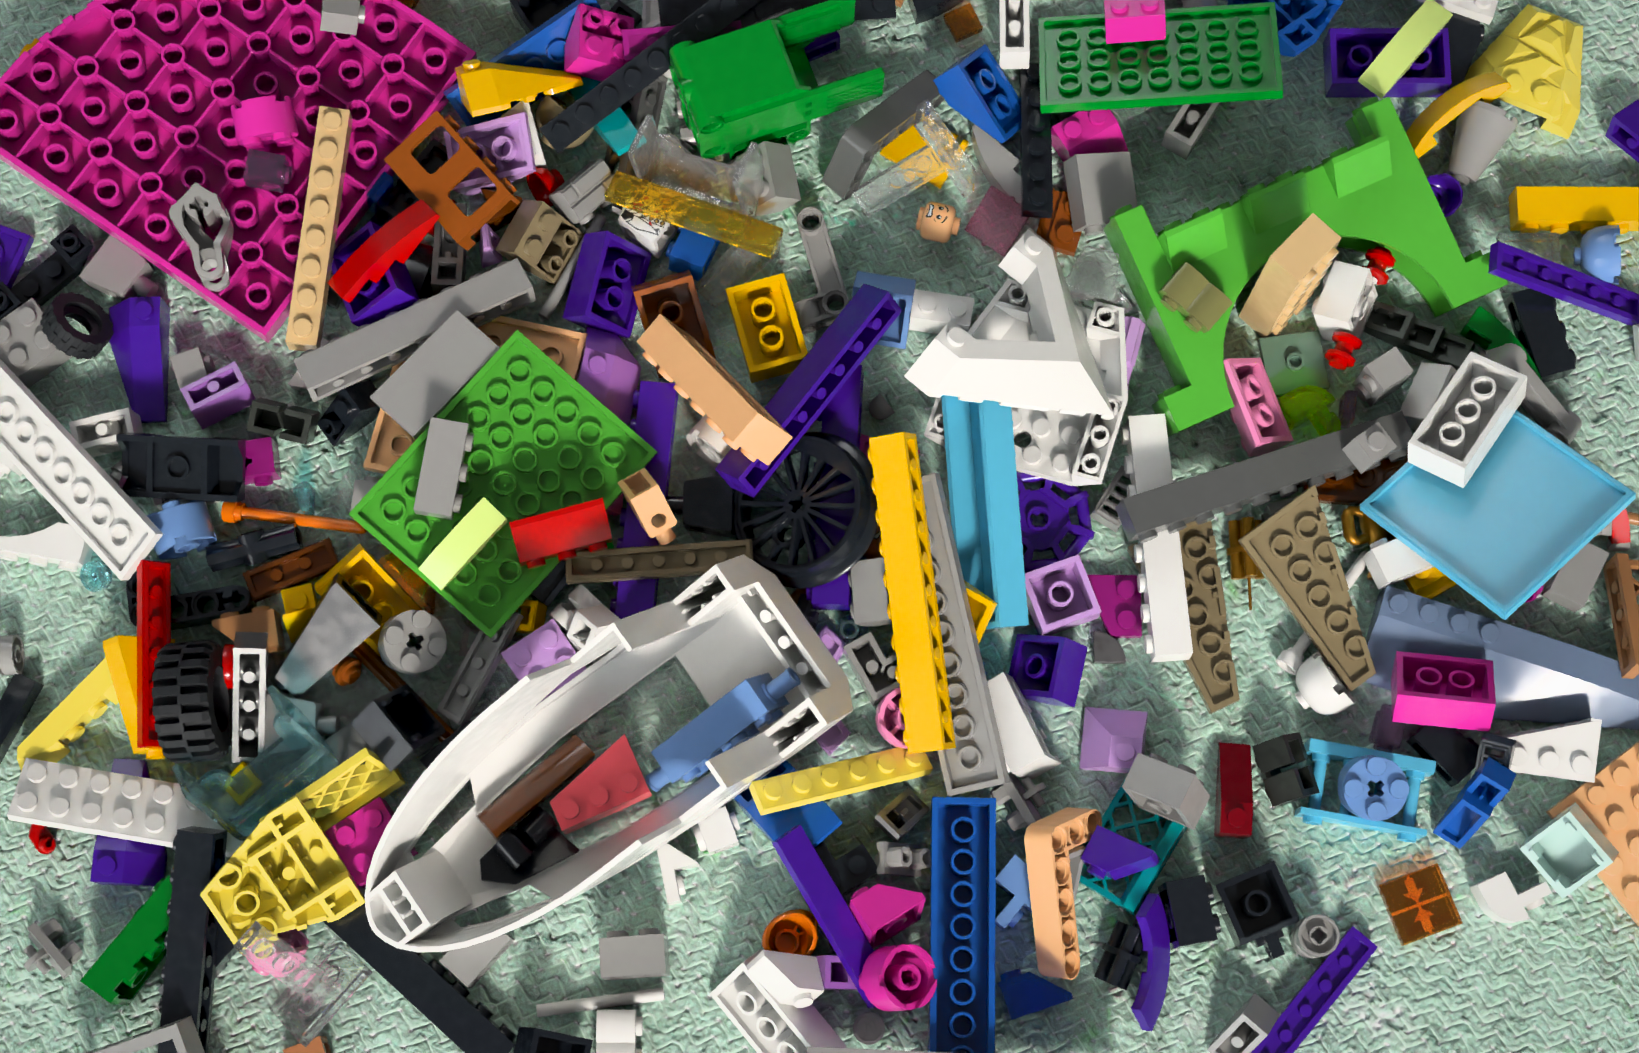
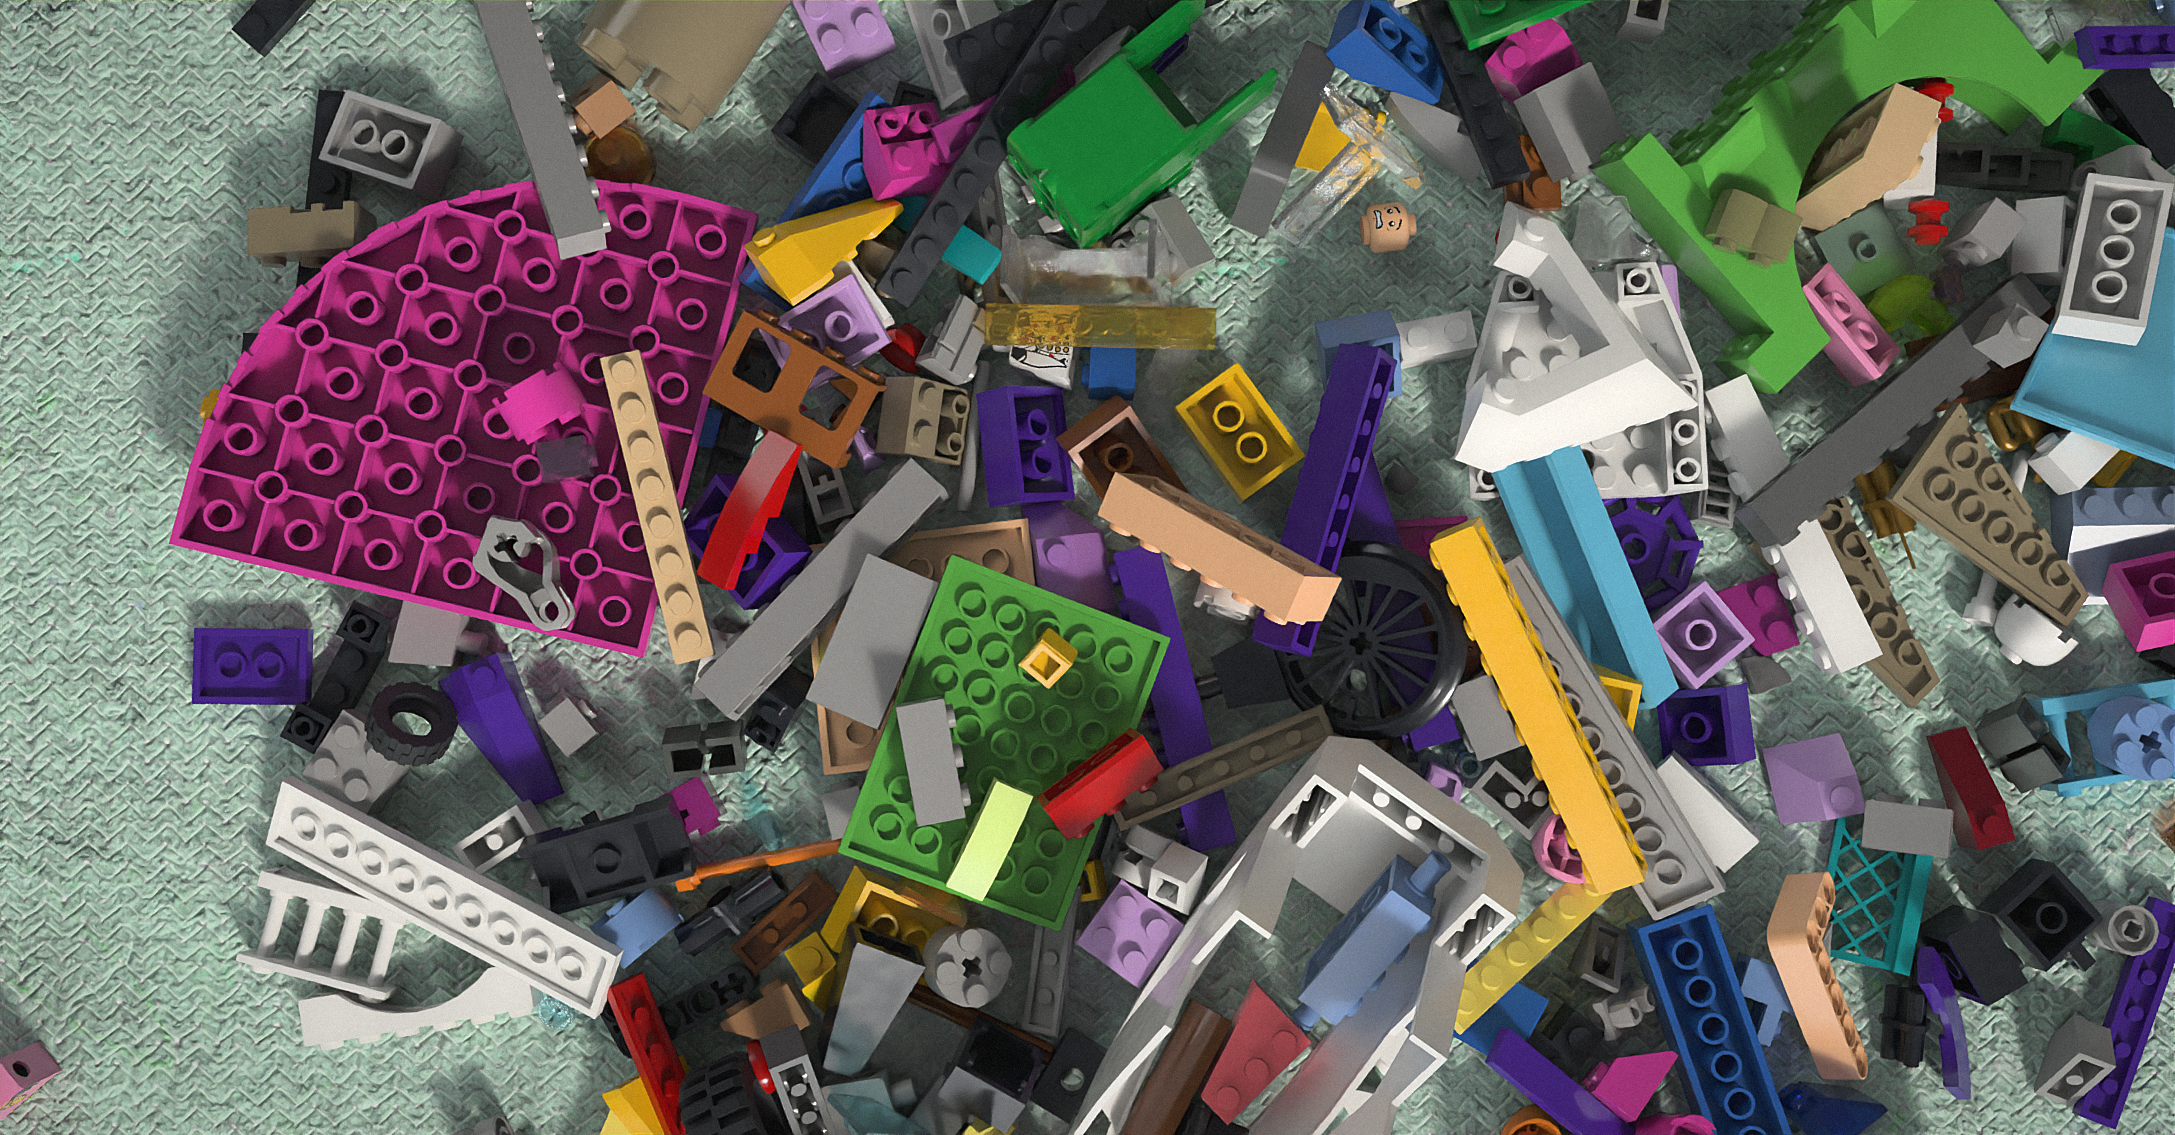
camera: 15 degrees left, 10 degrees up
medium lavender brick [180,361,256,430] -> none
dark orange plate [332,656,362,686] -> none
light nougat torso [617,467,677,545] -> none
light grey piece [794,207,849,334] -> none
clear pink piece [964,185,1029,257] -> none
light grey hips [990,773,1046,831] -> none
dark purple slope [1080,825,1161,880] -> none
clear purple brick [1369,704,1406,753] -> none
none -> yellow slope [1018,628,1078,689]

